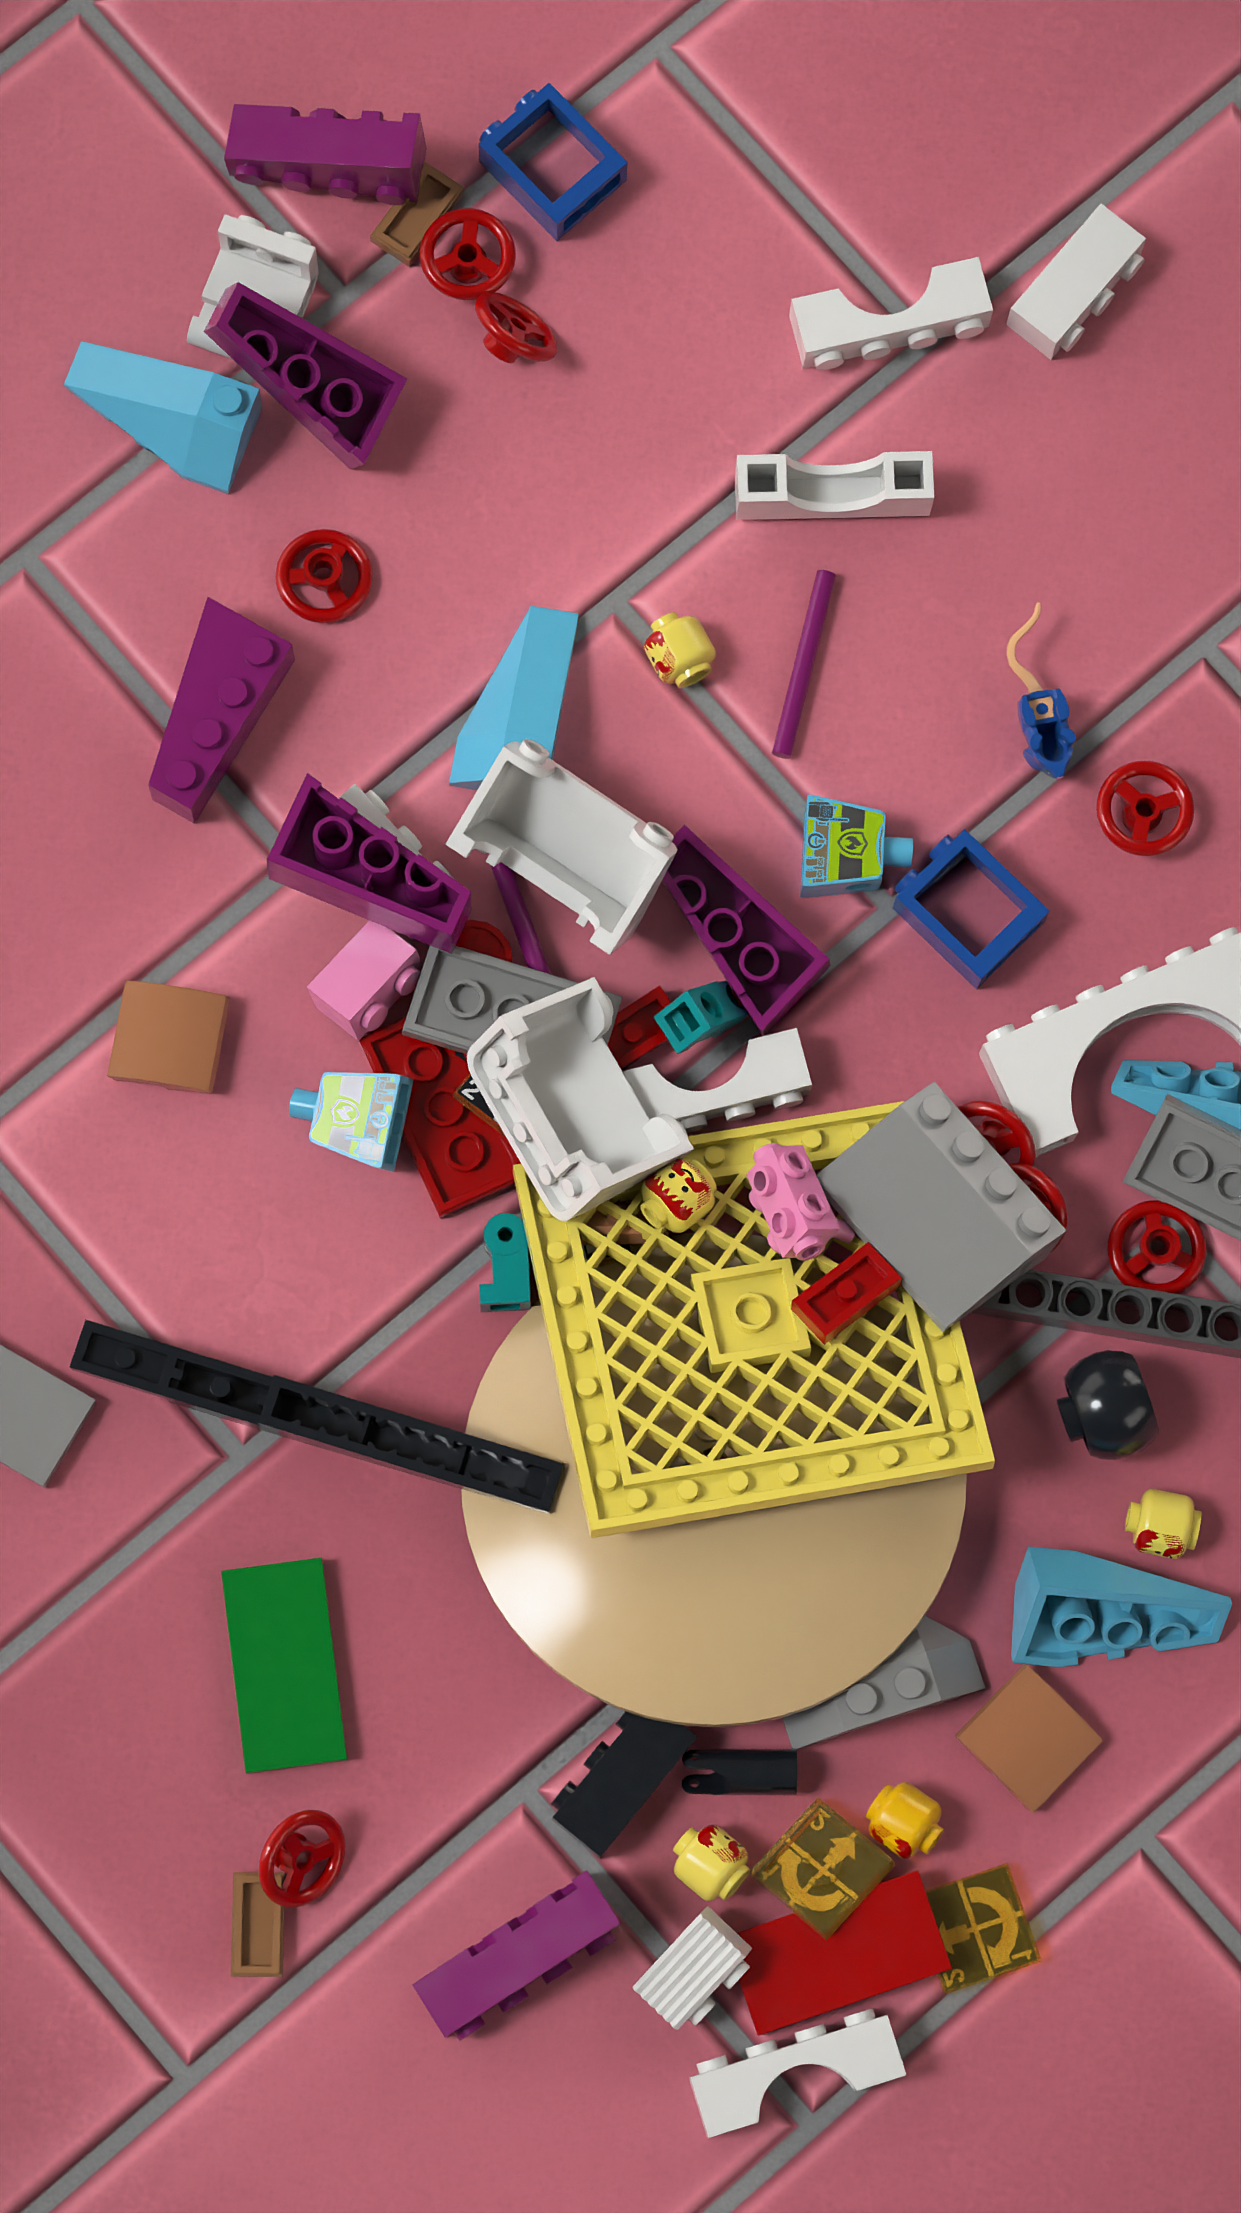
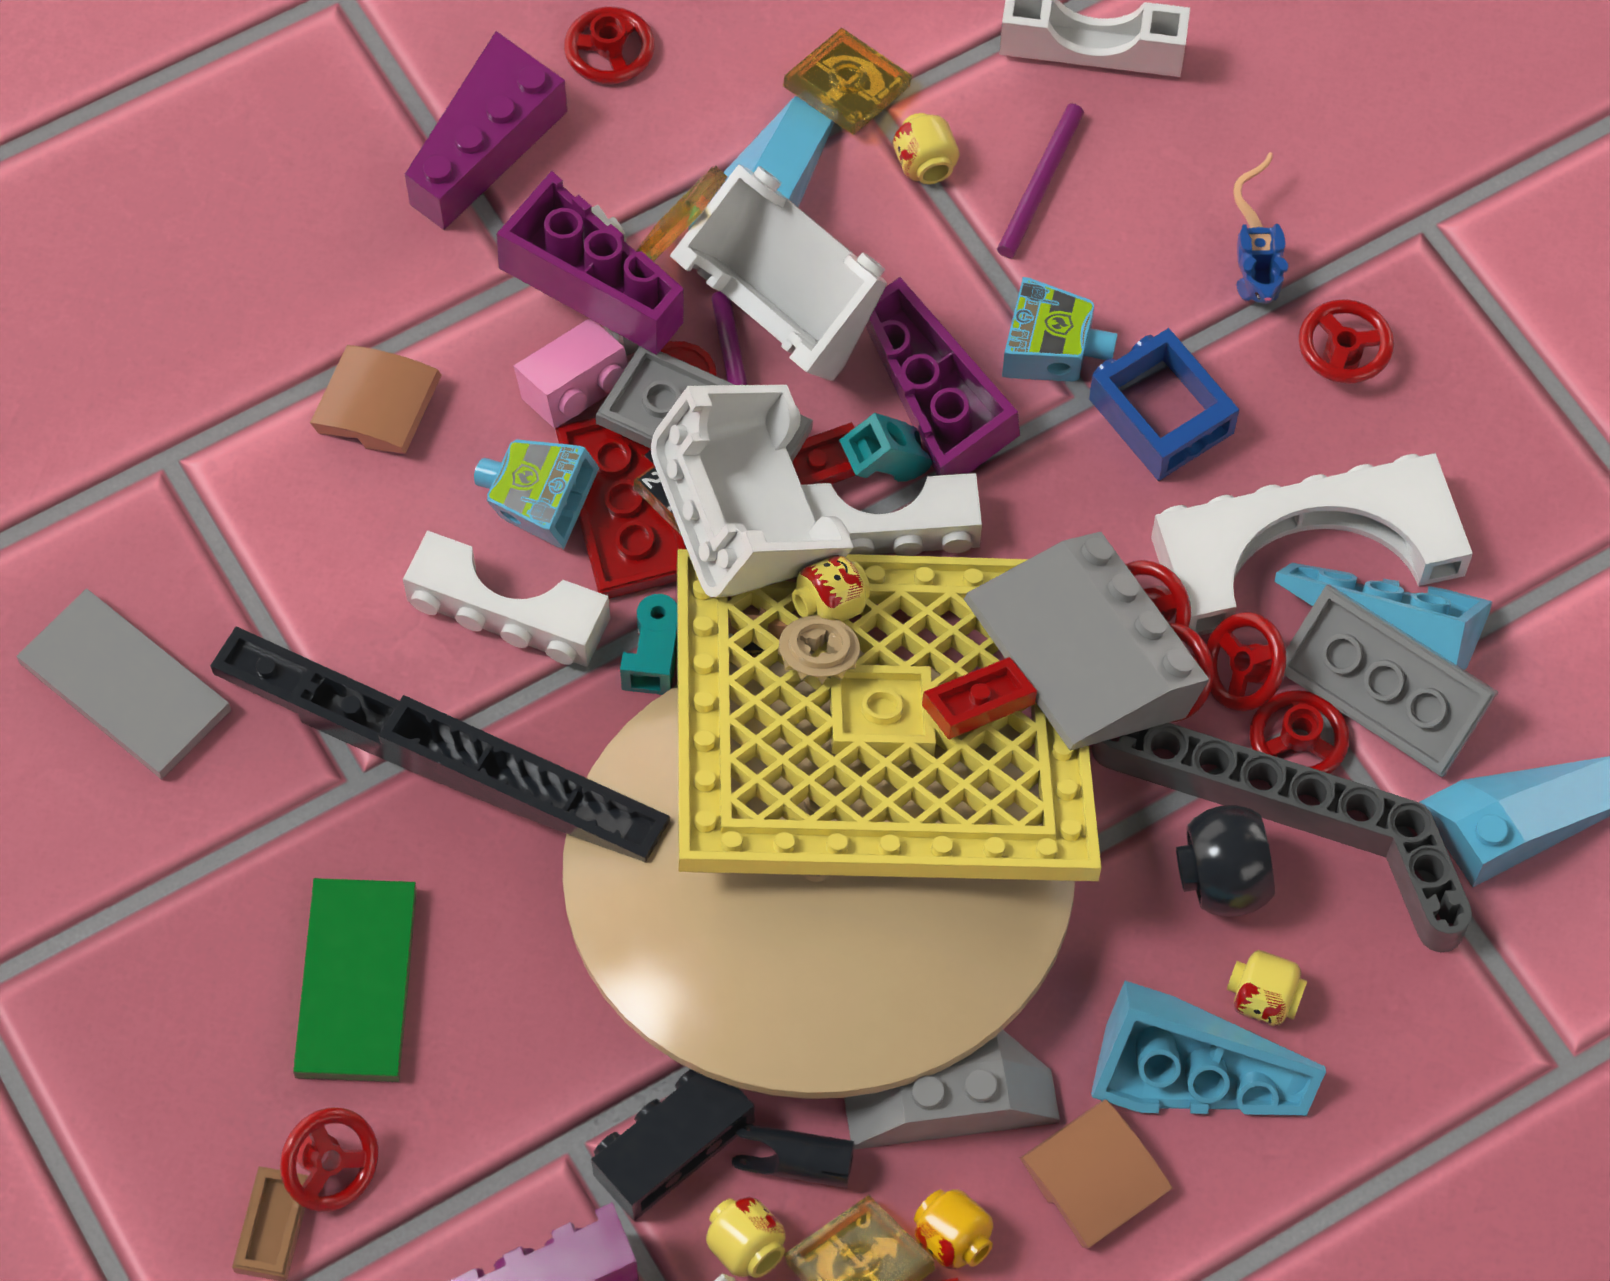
camera: 15 degrees right, 15 degrees down
bright pink brick [746,1143,855,1260] -> none
none -> white arch [403,530,611,667]
none -> clear yellow tile [636,166,728,261]
none -> tan gear [778,615,860,684]
none -> clear yellow tile [783,27,912,135]
none -> red piece [1206,612,1286,711]

